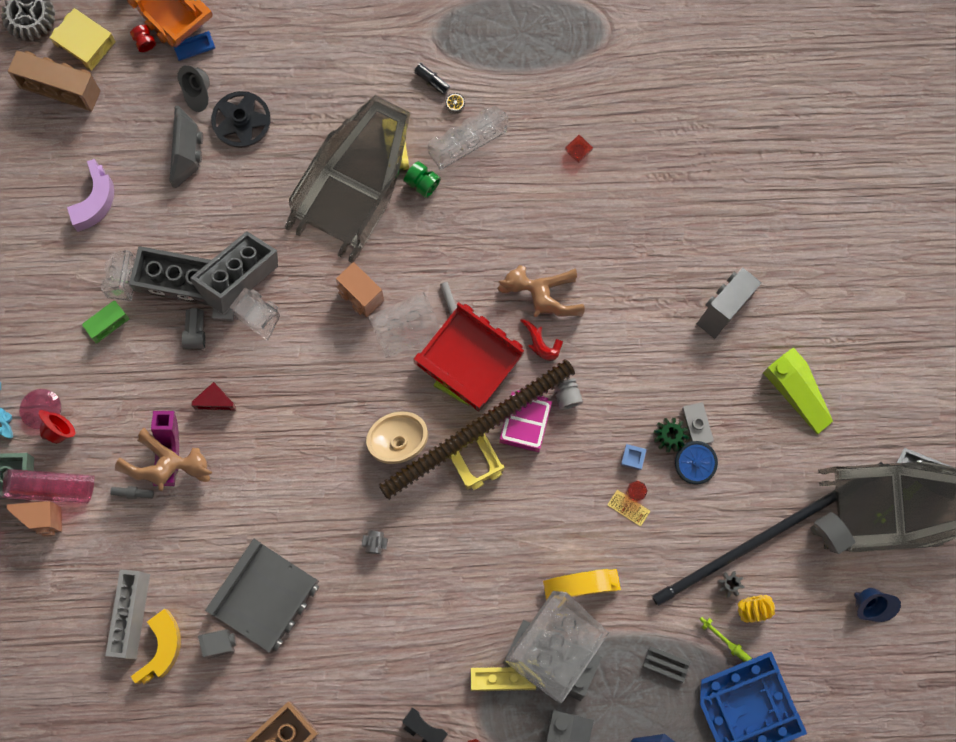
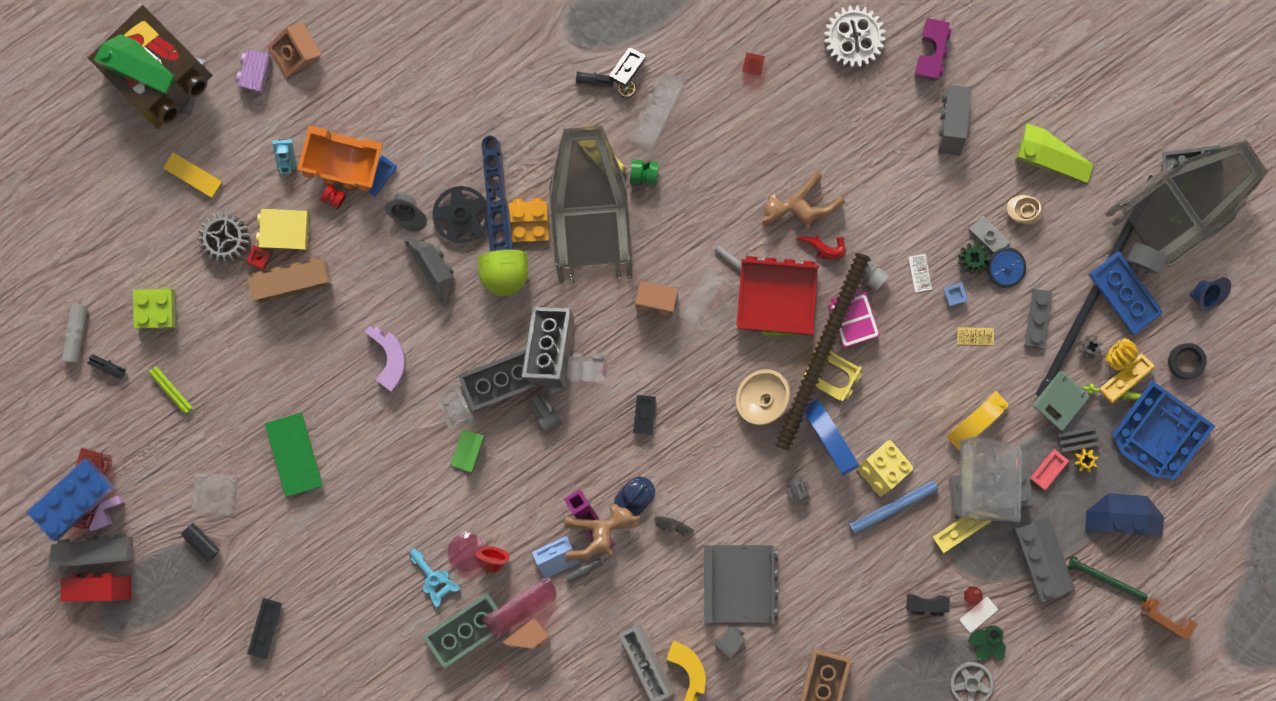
camera: 25 degrees left, 10 degrees up
dark red slope [191,382,236,411] -> none
clear red tile [626,481,648,502] -> none
none -> red tile [246,245,272,270]
none -> piece [477,136,528,296]
none -> light orange plate [509,198,549,243]
none -> light blue panel [532,536,579,579]
none -> plate [609,47,646,88]
none -> dark blue piece [614,476,655,516]
none -> black plate [633,395,656,435]
none -> clear smoke slope [654,516,694,537]
none -> blue slope [804,398,860,476]
none -> white gear [824,5,886,68]
none -> medium blue axle [848,481,938,536]
none -> light yellow bracket [856,440,913,497]
none -> white sticker [909,254,932,292]
none -> magenta arch [914,18,952,81]
none -> tan hat [1006,195,1043,224]
none -> dark grey plate [1024,289,1052,349]
none -> coral tile [1029,449,1069,491]
none -> sand green container [1032,371,1089,431]
none -> yellow gear [1074,449,1098,472]
none -> blue tile [1088,251,1163,336]
none -> yellow tile [1099,354,1155,404]
none -> black tyre [1168,343,1207,380]

